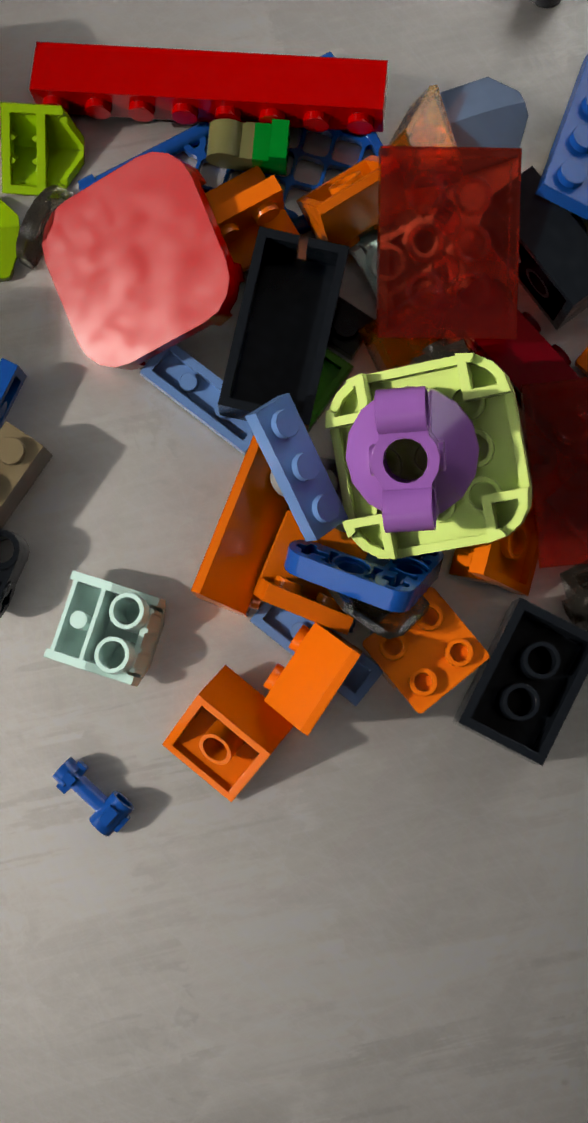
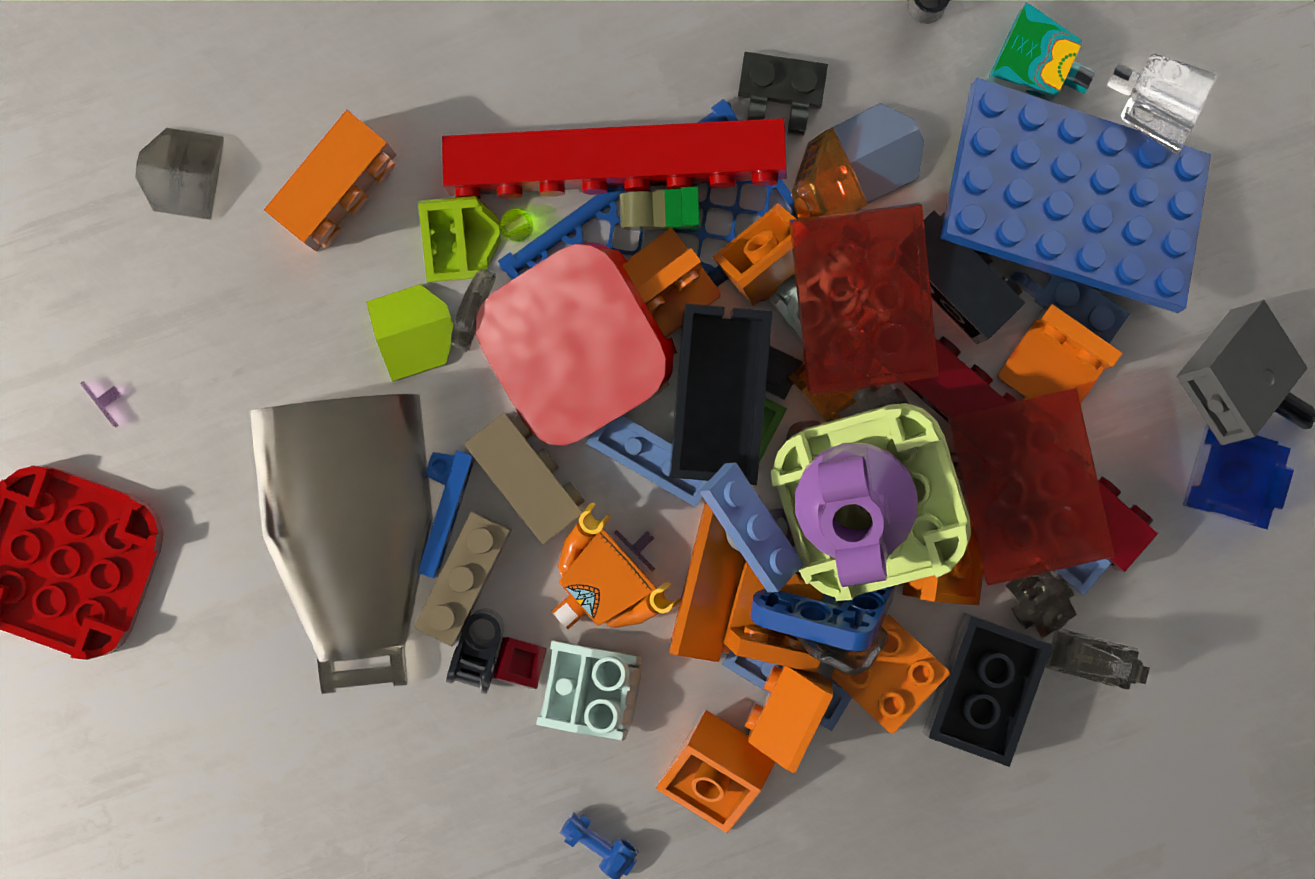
camera: 10 degrees left, 5 degrees up
none -> dark tan brick [464,413,585,545]
none -> dark red plate [493,637,547,689]
none -> clear neon green hinge [500,208,534,243]
none -> orange torso [551,503,681,629]
none -> piece [614,530,655,572]
none -> pearl dark grey plate [738,52,828,136]

